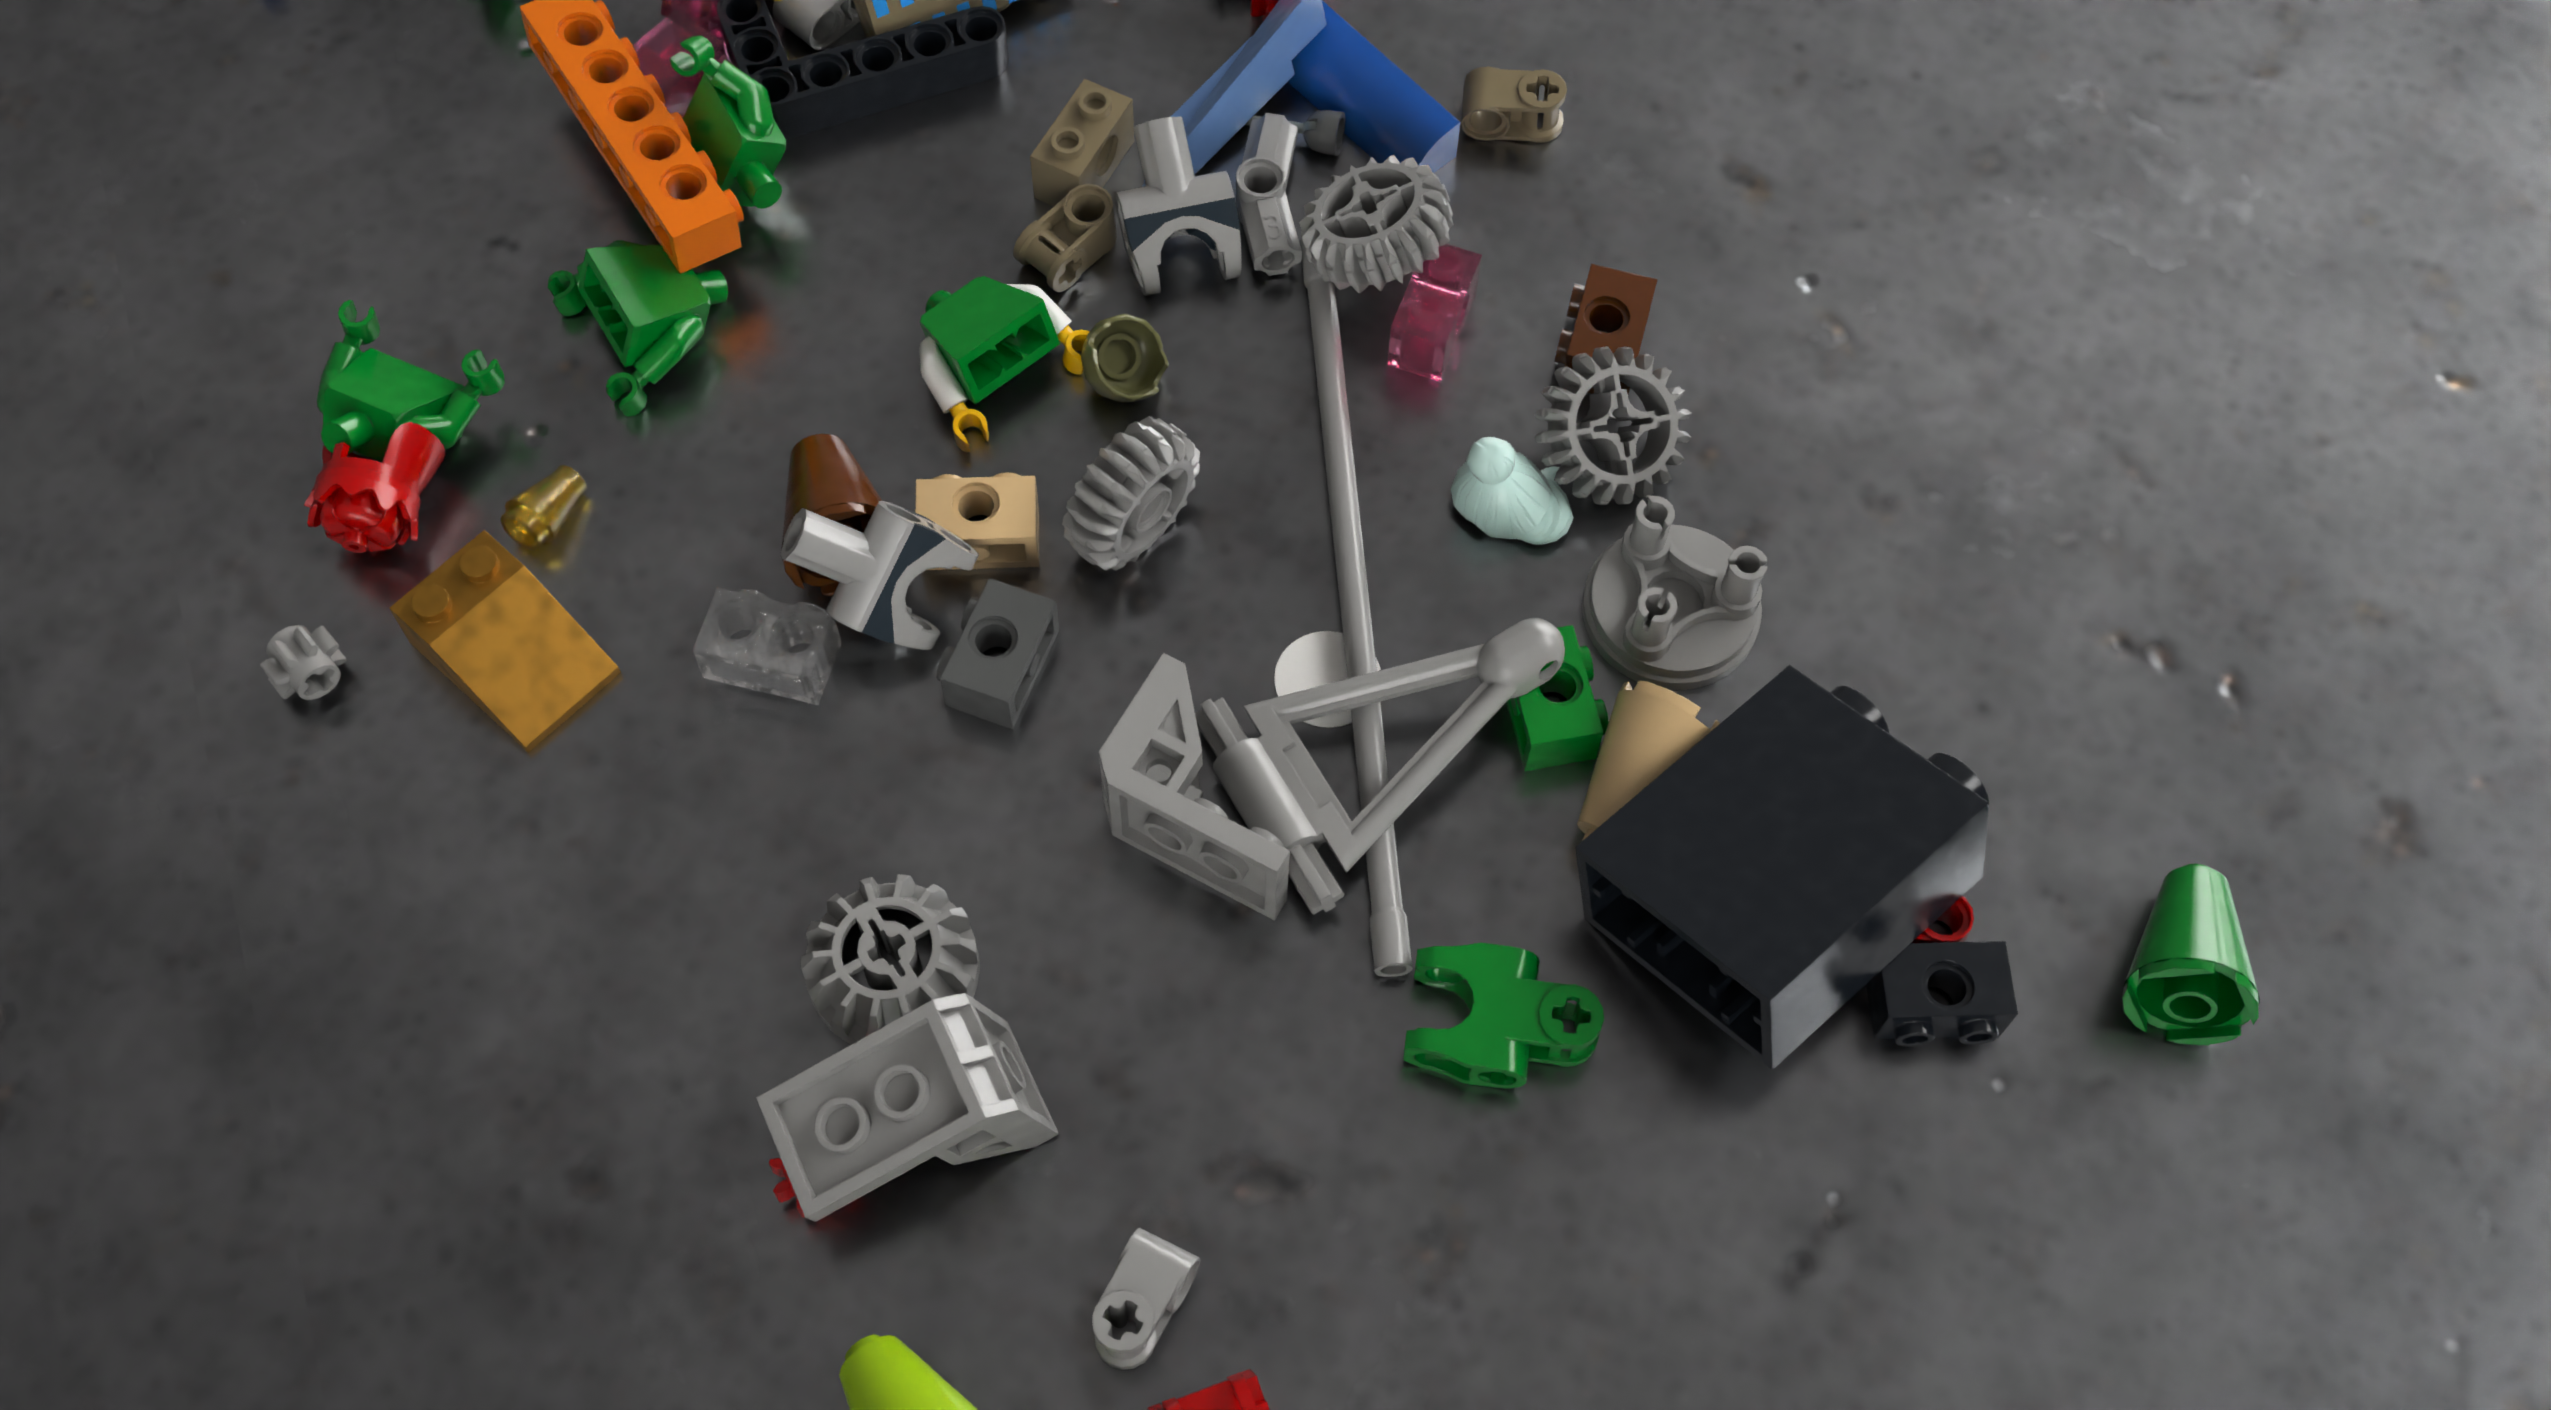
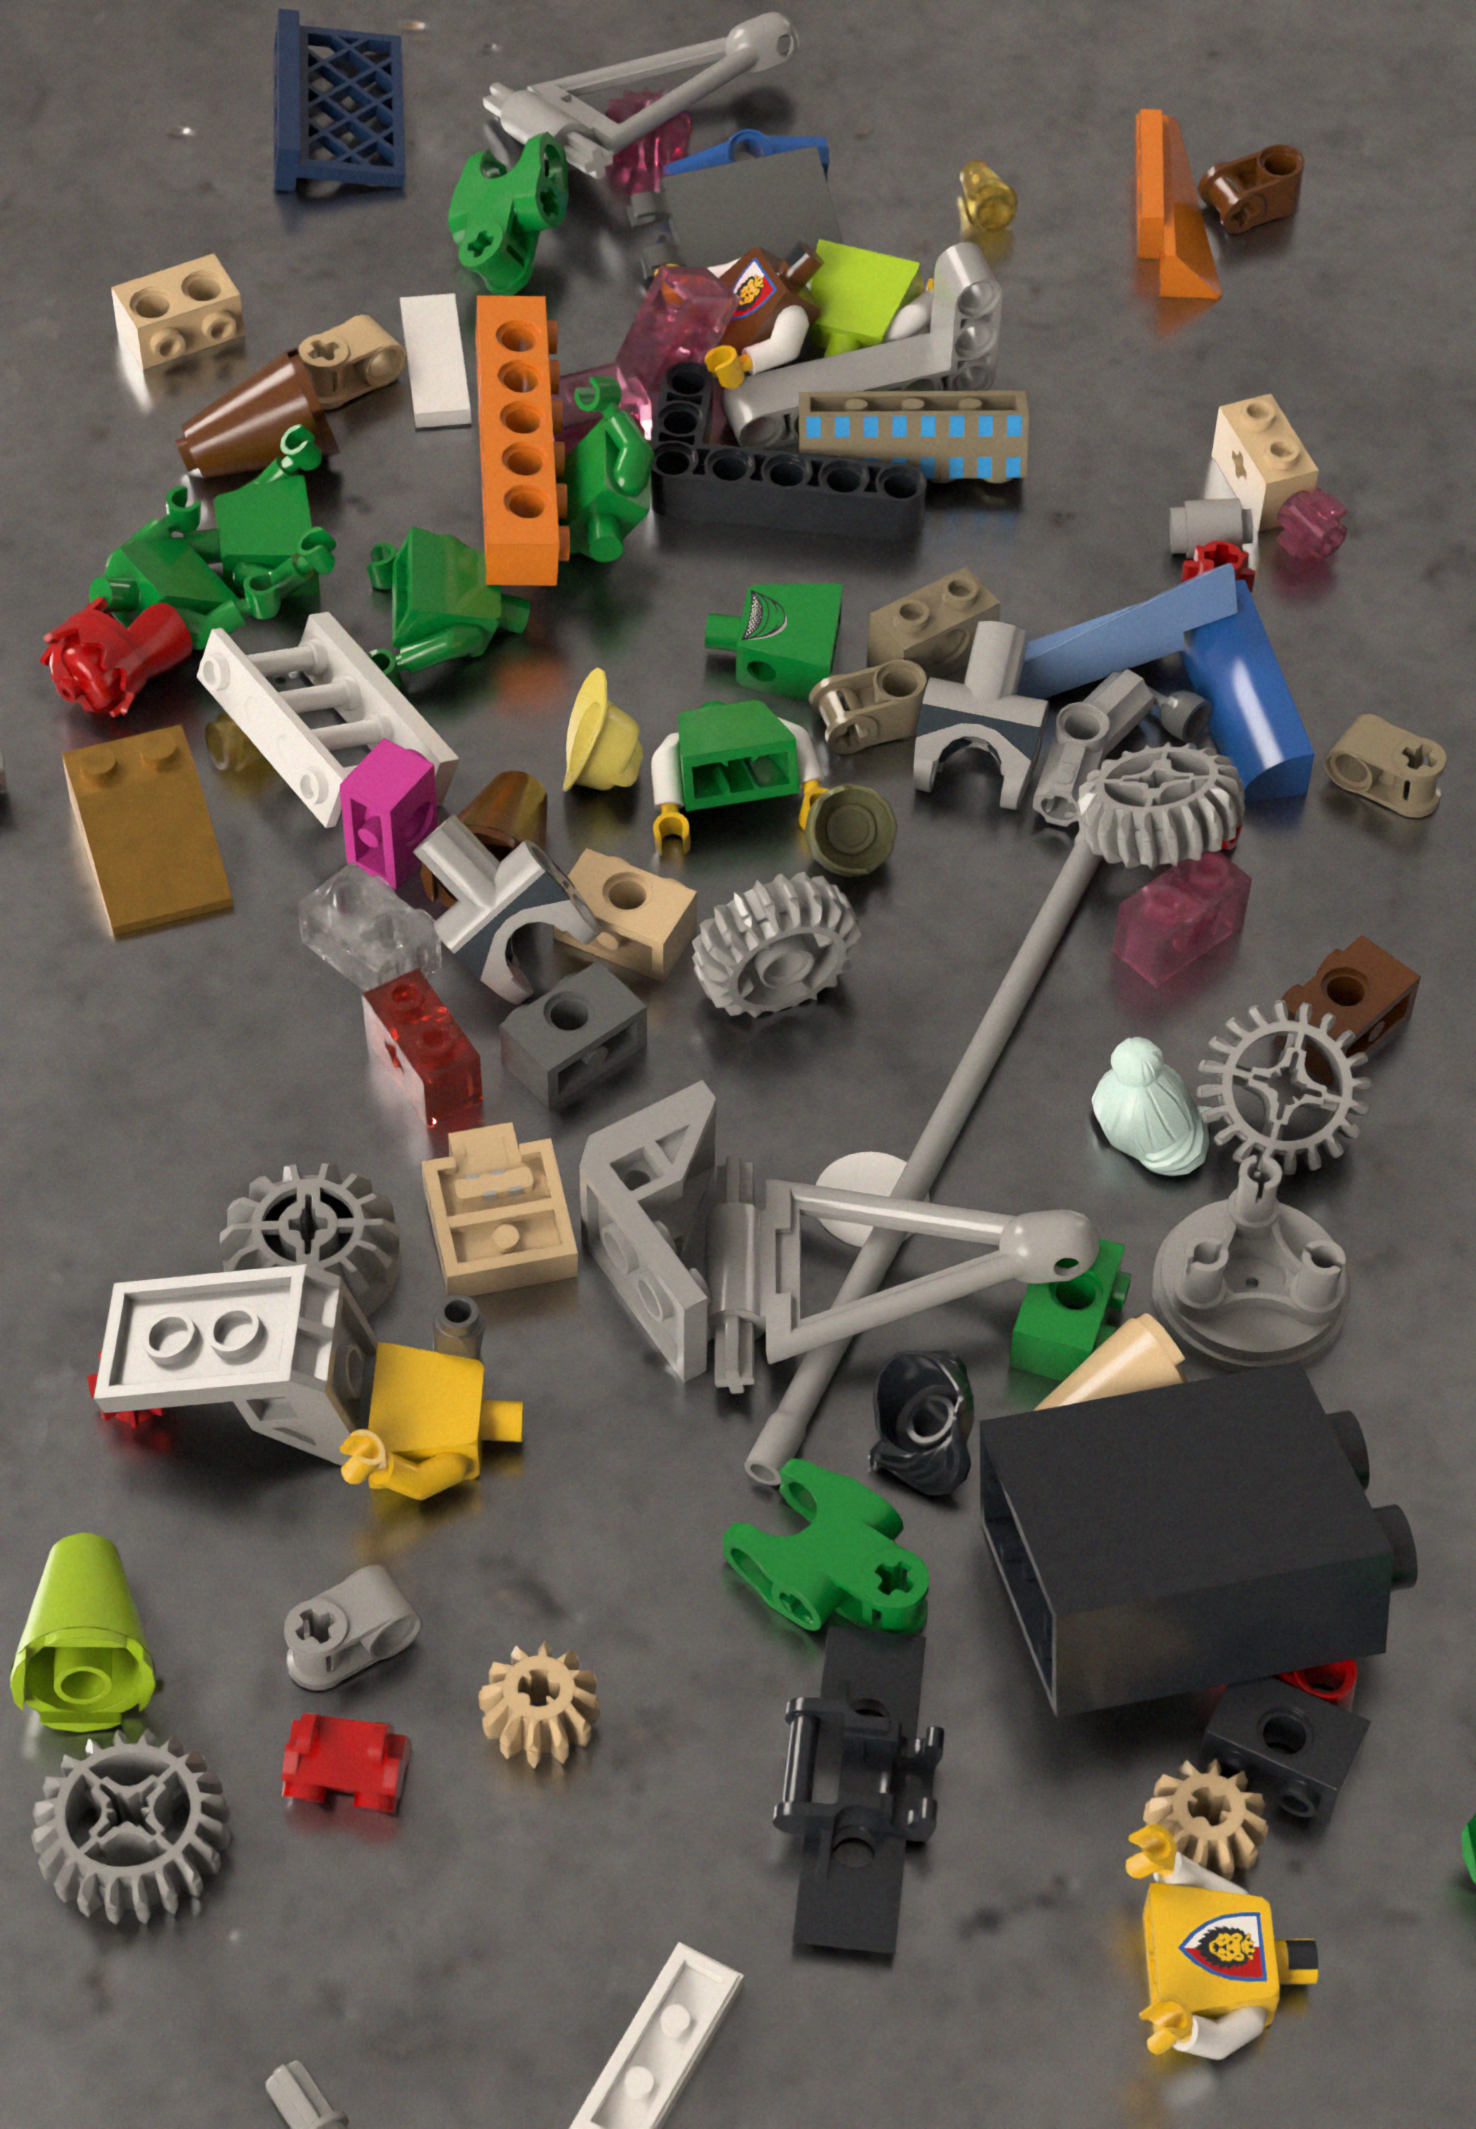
camera: 30 degrees right, 10 degrees down
none -> tan brick [111,253,245,370]
none -> reddish brown cone [175,347,341,478]
none -> green torso [183,425,336,600]
none -> white fence [197,612,460,828]
none -> tan piece [299,314,407,410]
none -> dark pink brick [339,738,438,891]
none -> yellow torso [339,1294,525,1500]
none -> clear red brick [362,968,483,1127]
none -> white tile [400,293,471,428]
none -> tan piece [422,1122,578,1297]
none -> tan gear [479,1640,600,1768]
none -> light yellow piece [562,668,643,792]
none -> green torso [705,583,843,703]
none -> black piece [772,1626,945,1954]
none -> black hair [869,1350,974,1496]
none -> torso [1126,1823,1318,2060]
none -> tan gear [1143,1758,1268,1881]

